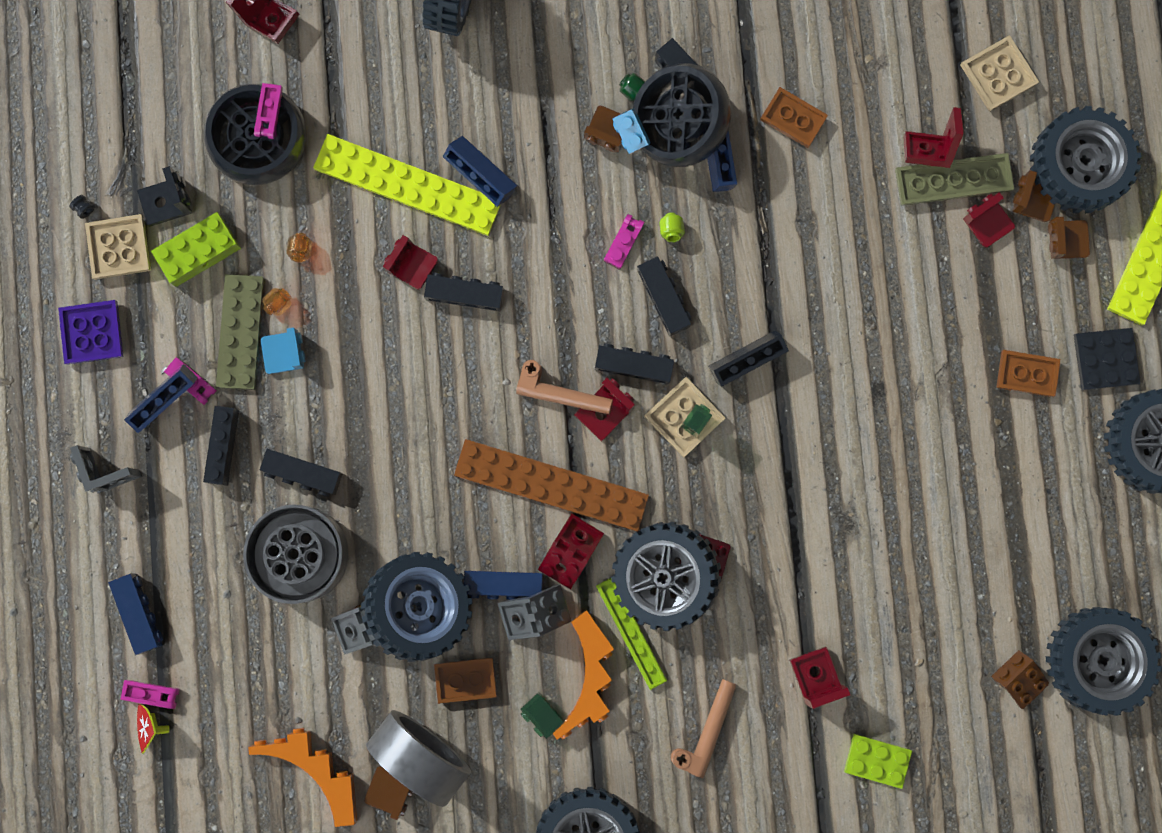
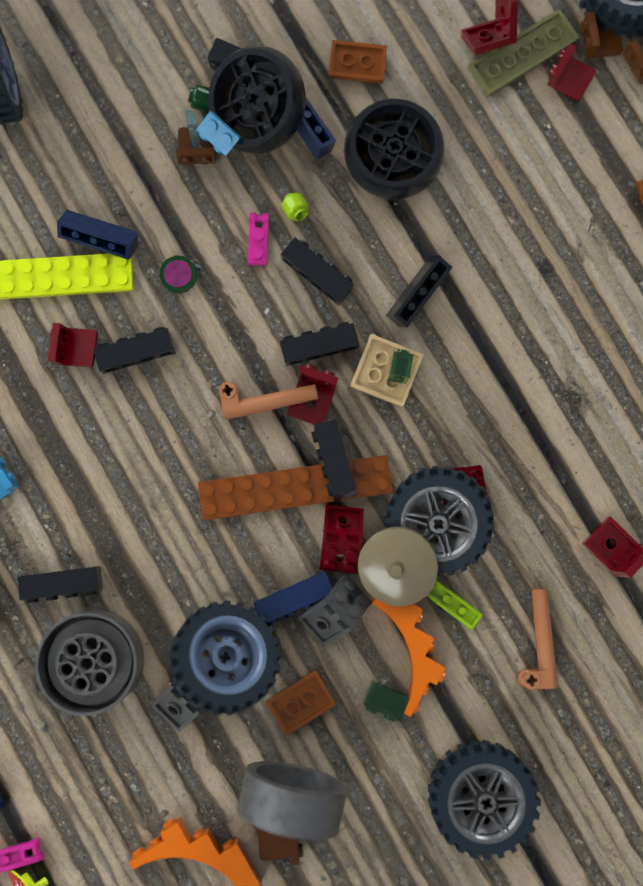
camera: 30 degrees left, 0 degrees up
none -> tile [159,256,197,293]
none -> clear light blue tile [185,110,200,148]
none -> black brick [311,419,357,502]
none -> black wheel [344,98,444,200]
none -> dark tan dish [358,527,438,606]

